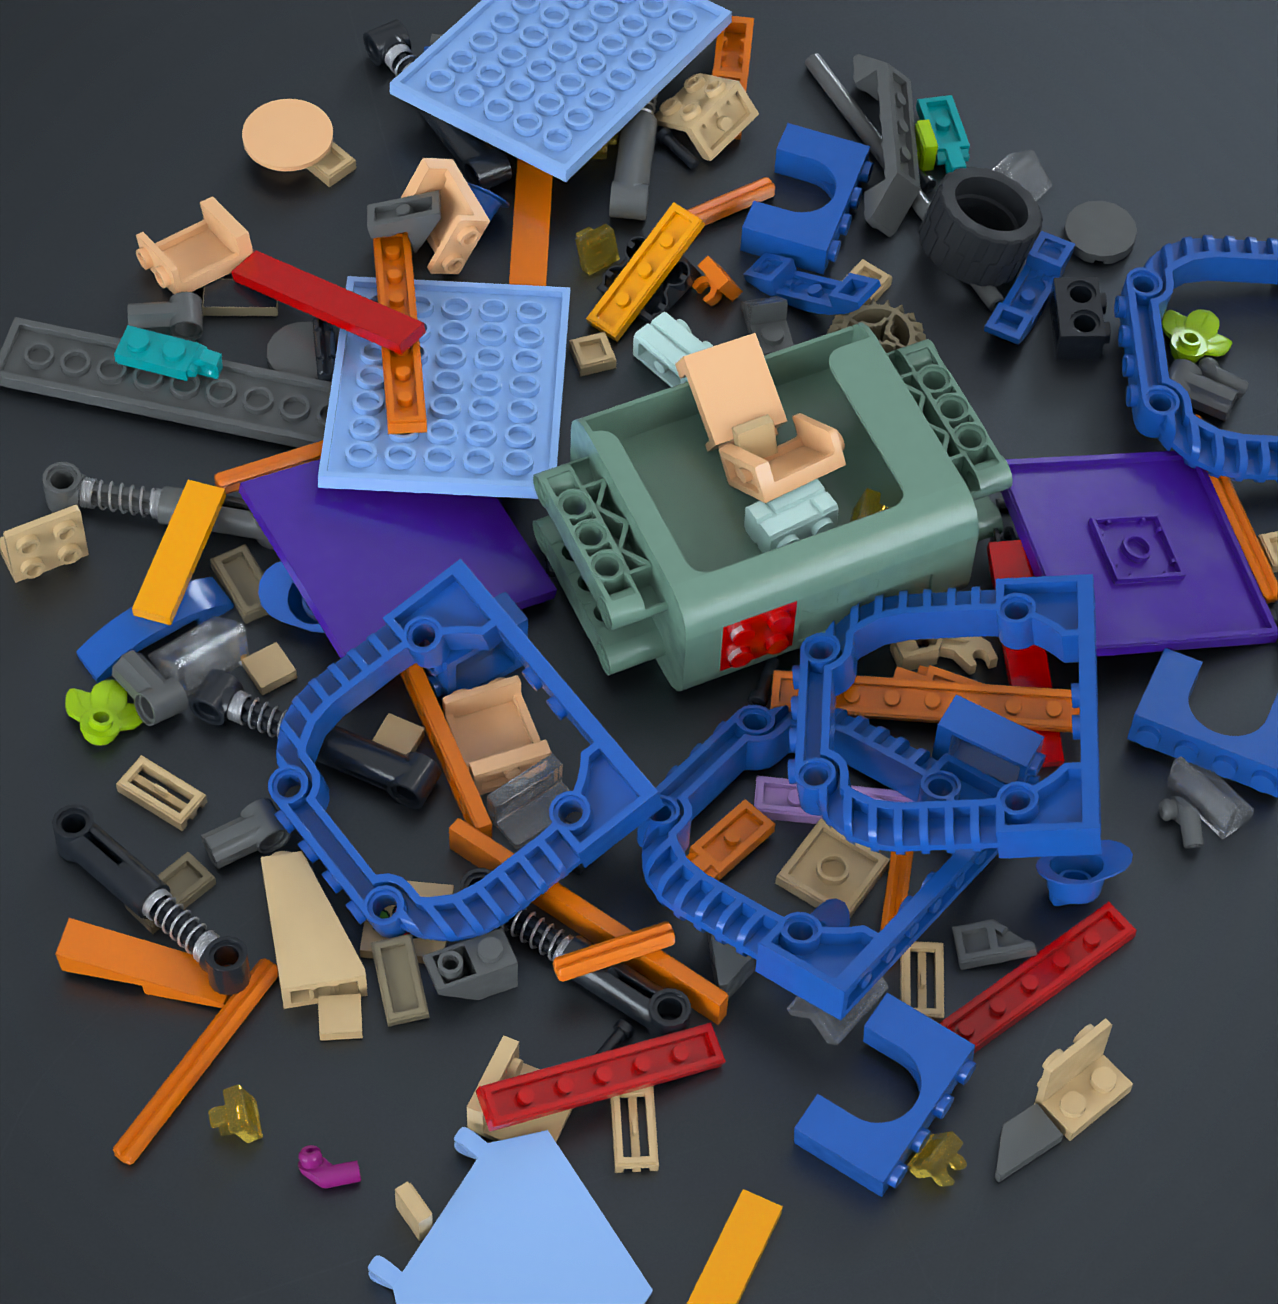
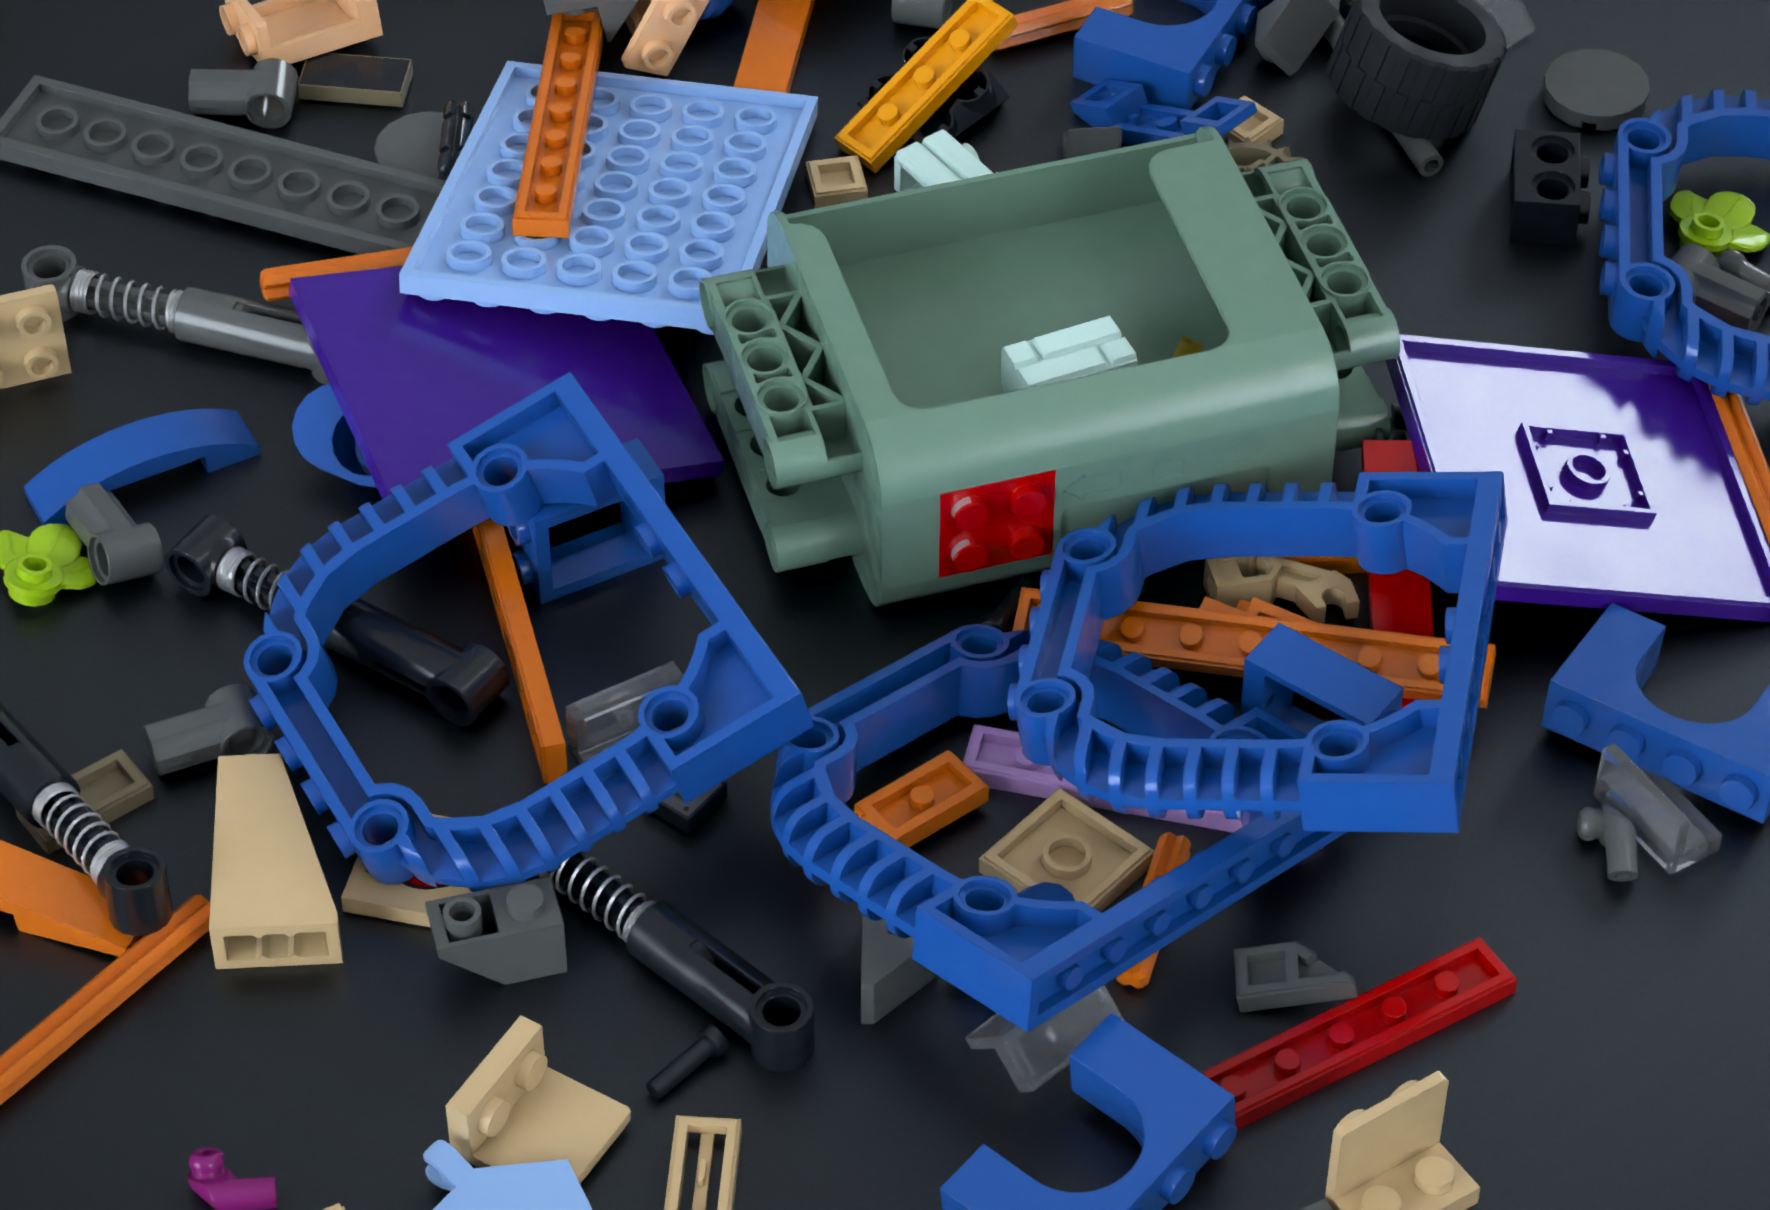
camera: 10 degrees right, 10 degrees down
teal hinge [114,325,223,381] -> none
tan tile [116,755,207,831] -> none
light orange tile [132,479,226,625] -> none
clear slope [148,616,249,697] -> none
clear yellow tile [208,1084,263,1143] -> none
dark tan tile [210,544,268,624] -> none
red tile [231,250,426,355] -> none
tan tile [242,642,297,695] -> none
tan tile [318,993,363,1041] -> none
dark tan tile [371,934,430,1027] -> none
tan tile [372,713,425,754] -> none
light nougat panel [442,675,552,795] -> none
orange tile [449,818,729,1025] -> none
red tile [475,1023,726,1132] -> none
orange axle [553,921,675,982] -> none
clear yellow tile [575,224,620,275] -> none
light nougat panel [675,333,787,452] -> none
orange tile [692,256,743,306] -> none
light nougat panel [719,413,846,503] -> none
tan tile [732,414,778,458] -> none
tan tile [900,941,944,1023] -> none
blue slope [984,231,1075,344] -> none
blue piece [1036,840,1133,906] -> none

